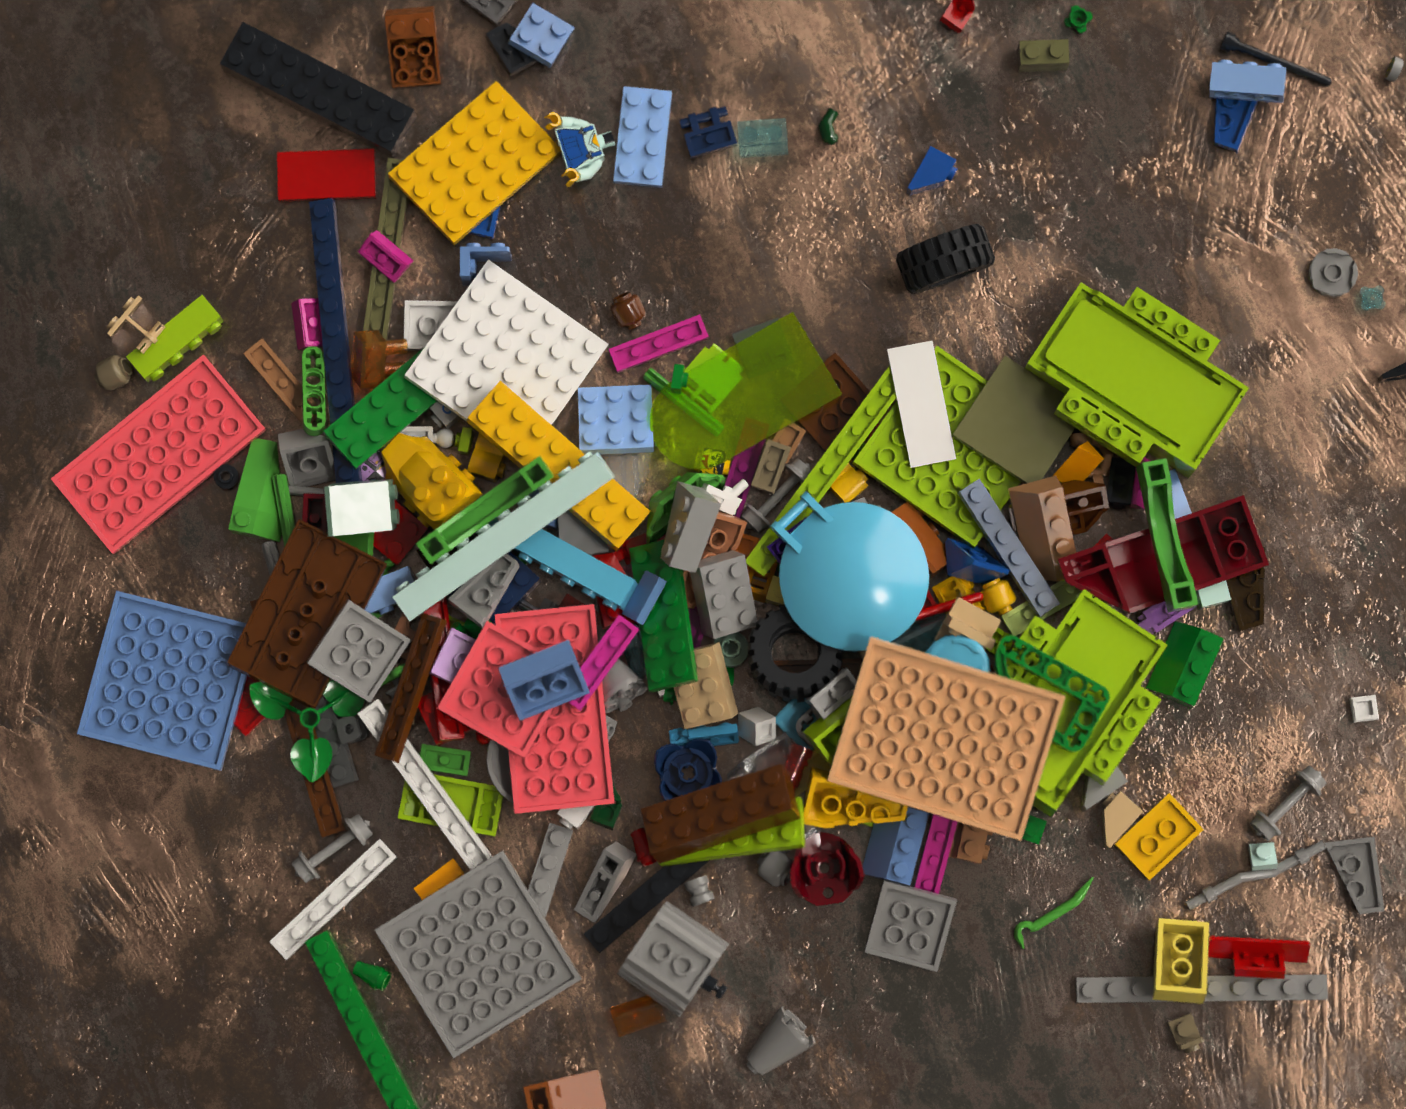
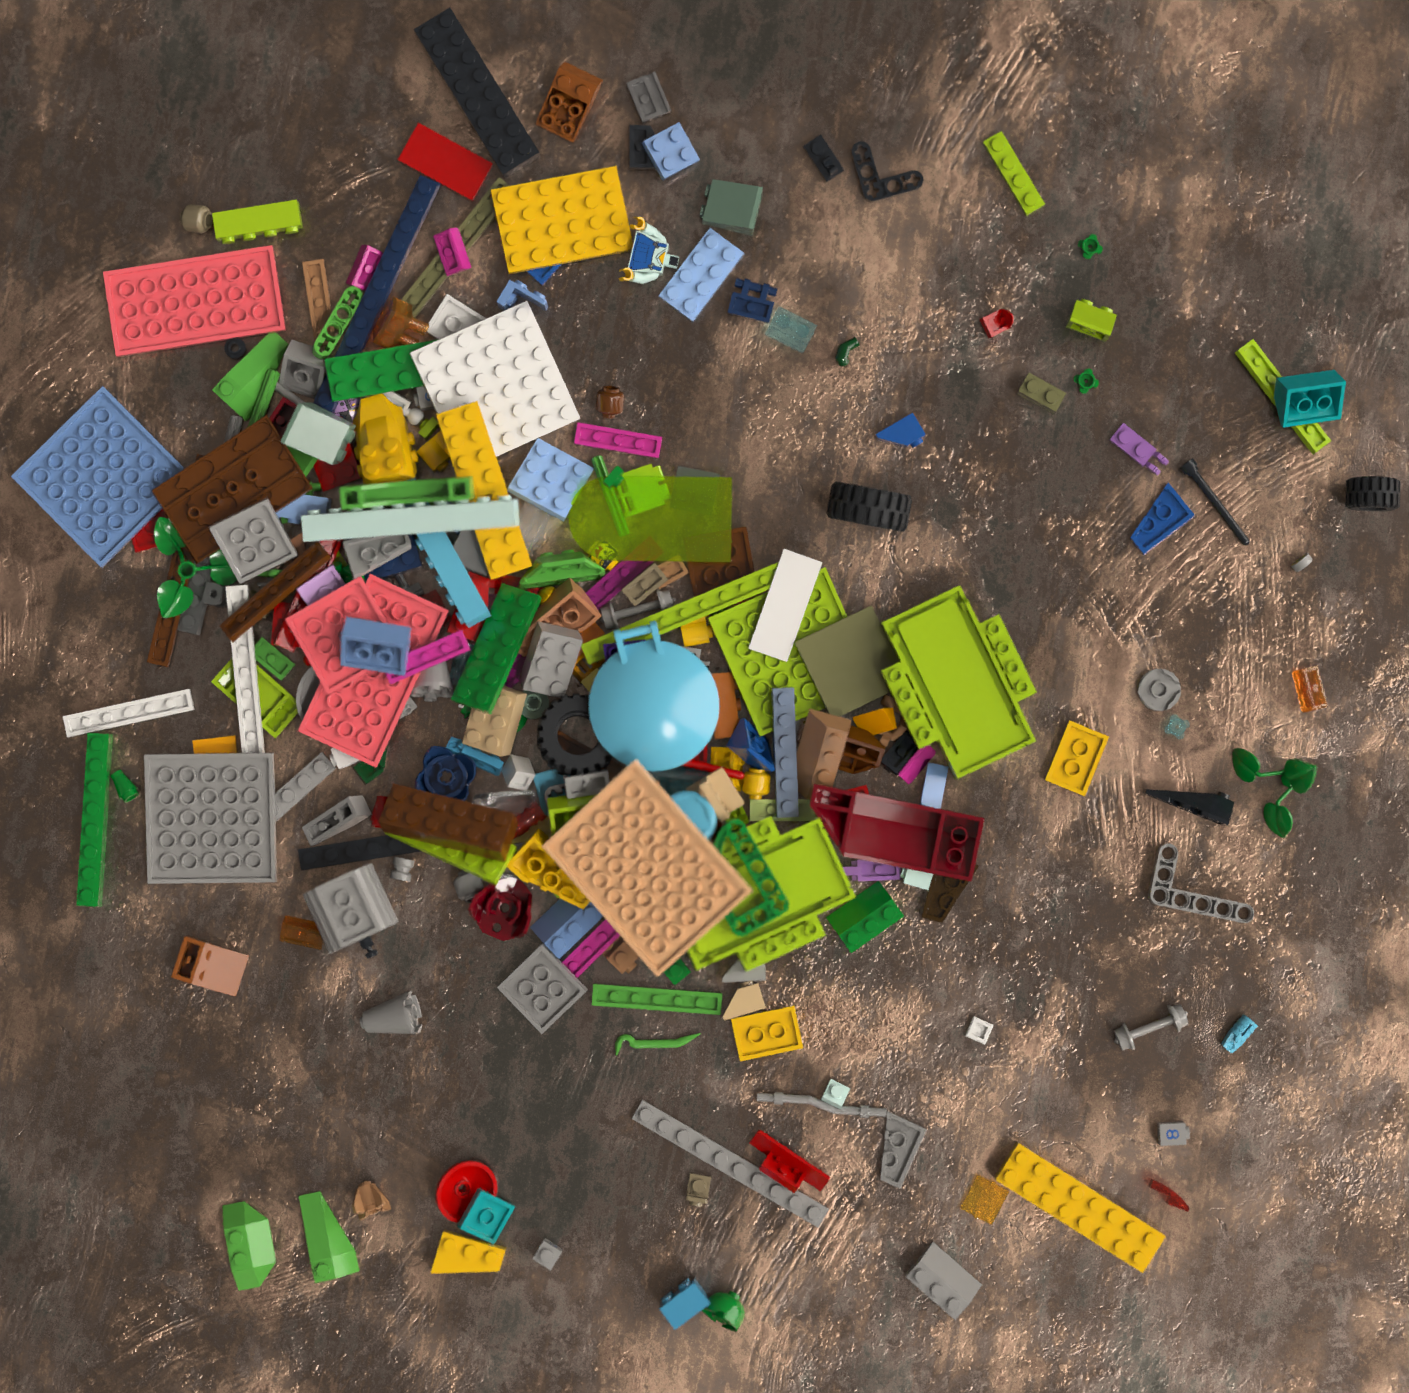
camera: 30 degrees right, 5 degrees up
tan plate [107,295,166,354] -> none
light grey piece [291,814,373,883] -> none
medium blue slope [622,570,667,625] -> none
light grey wedge [661,481,721,573] -> none
white piece [701,479,749,516] -> none
bright green arch [1136,458,1198,613] -> none
light yellow brick [1153,918,1209,1004] -> none
light blue brick [1209,60,1286,103] -> none
light grey piece [1250,766,1327,841] -> none
none -> bright green plate [592,984,722,1015]
none -> sand green slope [699,179,763,236]
none -> yellow plate [1045,720,1109,797]
none -> medium lavender hinge [1110,423,1169,476]

